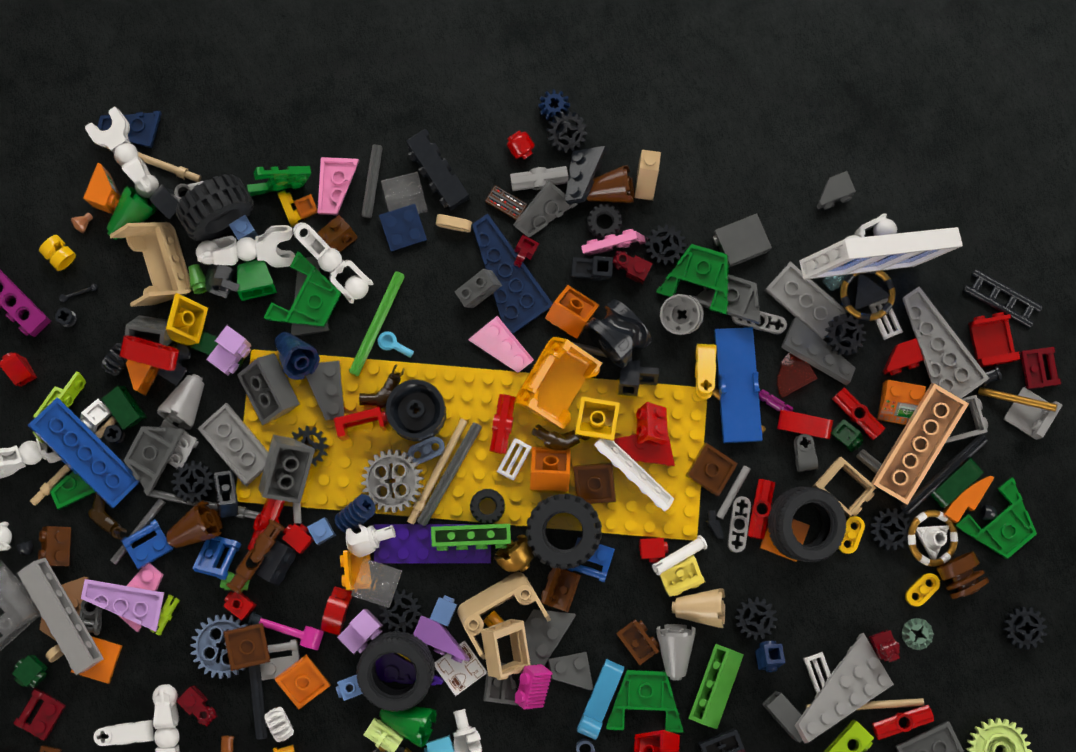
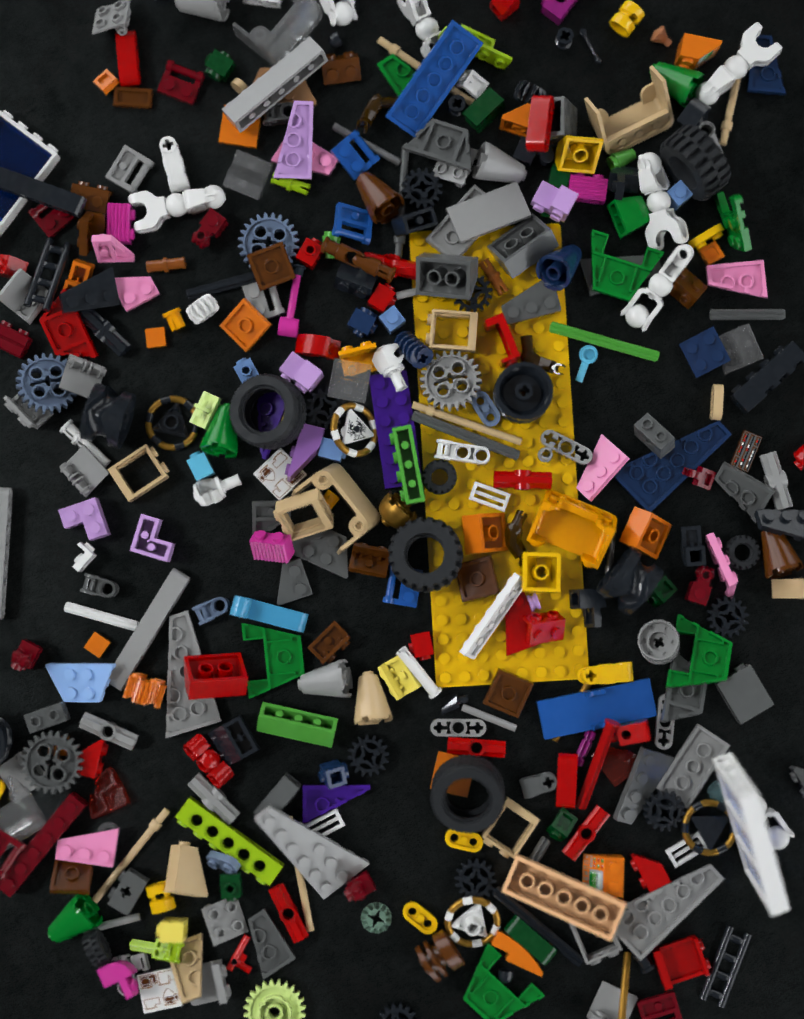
camera: 85 degrees right, 5 degrees up
none -> clear slope [223,149,273,200]
none -> dark purple wing [303,784,370,823]
none -> piece [330,402,378,457]
none -> dark blue brick [347,307,378,338]
none -> tan window [425,309,478,353]
none -> white piece [434,439,490,465]
none -> light grey tile [446,181,531,244]
none -> dark orange pin [478,258,509,296]
none -> lavender bush [526,593,541,612]
none -> light grey pin [537,447,553,463]
none -> light grey beam [540,430,593,465]
none -> dark pink brick [568,172,608,205]
none -> red axle [576,718,620,810]
none -> red torso [611,718,651,746]
none -> dark green bracket [646,575,678,608]

